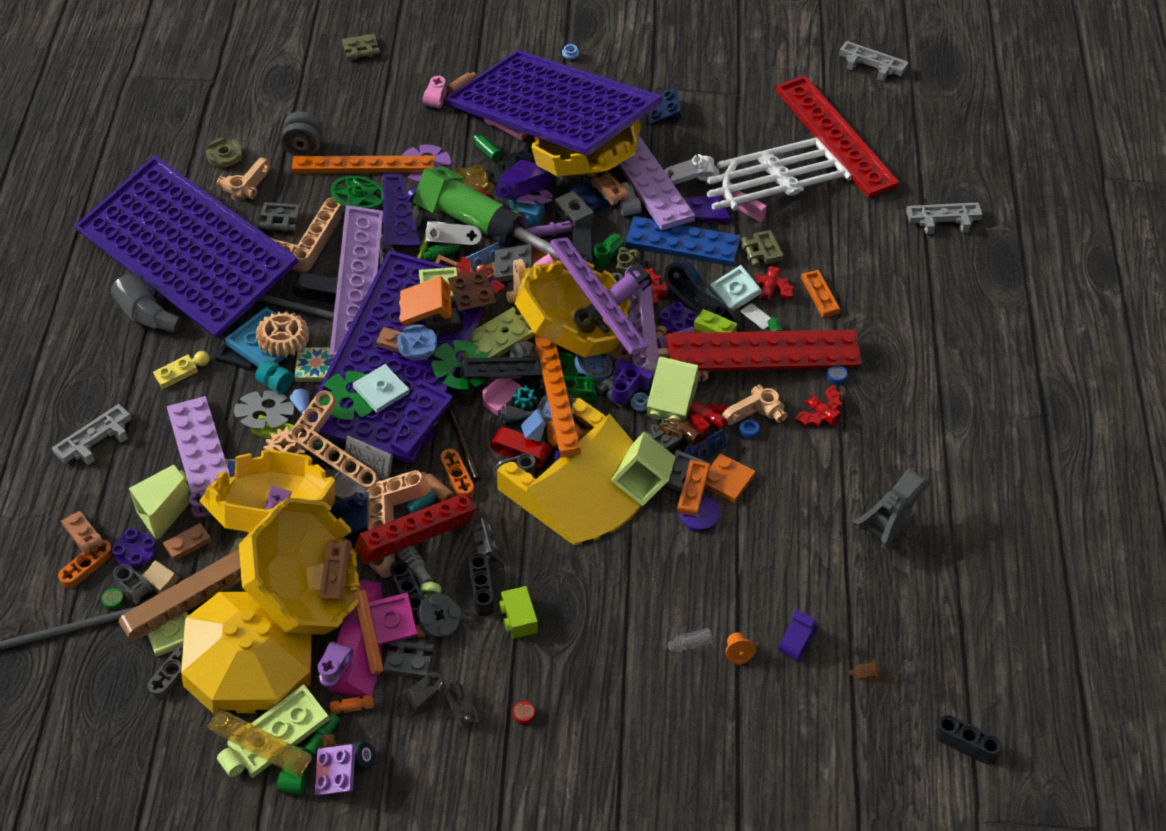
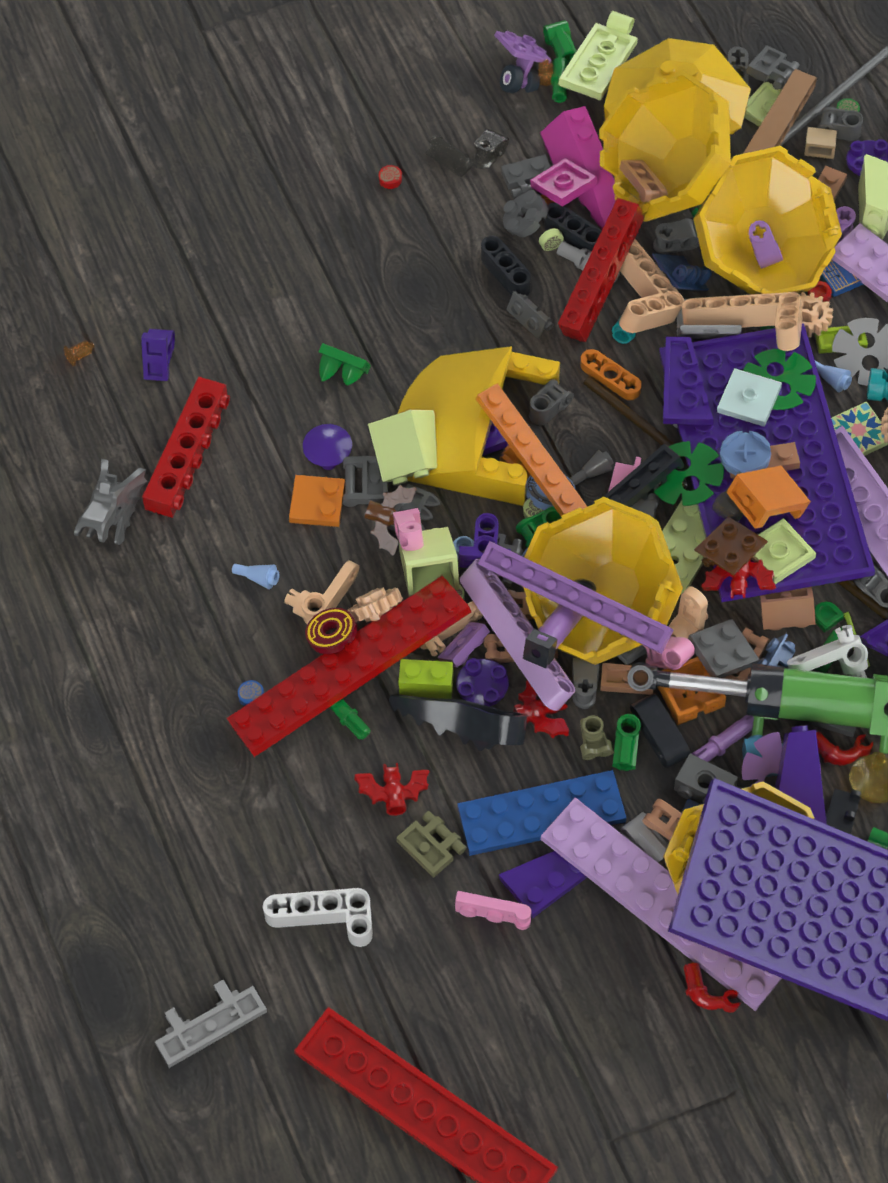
camera: 155 degrees right, 10 degrees up
clear yellow plate [206,708,312,777] -> none
medium lavender piece [318,642,354,687] -> none
orange axle [329,695,374,715] -> none
orange axle [354,590,384,675] -> none
nougat cylinder [421,472,454,502] -> none
red beam [490,427,552,468] -> none
lime brick [498,586,538,639] -> none
teal gear [512,385,537,410] -> none
medium blue slope [521,409,545,442] -> none
dark blue hinge [647,87,681,125] -> none
white piece [664,154,719,185] -> none
clear cylinder [668,628,713,652] -> none
orange tile [677,460,710,517] -> none
dark blue hinge [685,429,727,460] -> none
red animal [689,401,729,434] -> none
white piece [707,137,852,211] -> none
light aqua plate [710,265,762,311] -> none
orange piece [725,632,756,665] -> none
blue tile [739,420,760,440] -> none
white sticker [740,303,770,330] -> none
red animal [795,385,842,427] -> none
orange tile [801,270,841,318] -> none
none -> red brick [142,377,230,518]
none -> light blue cone [232,564,279,589]
none -> white beam [263,888,373,947]
none -> dark red tile [305,608,357,654]
none -> green tile [319,343,371,386]
none -> light nougat gear [348,587,403,623]
none -> bright pink leg [393,508,424,551]
none -> red piece [683,963,741,1013]
none -> dark grey plate [746,46,799,90]

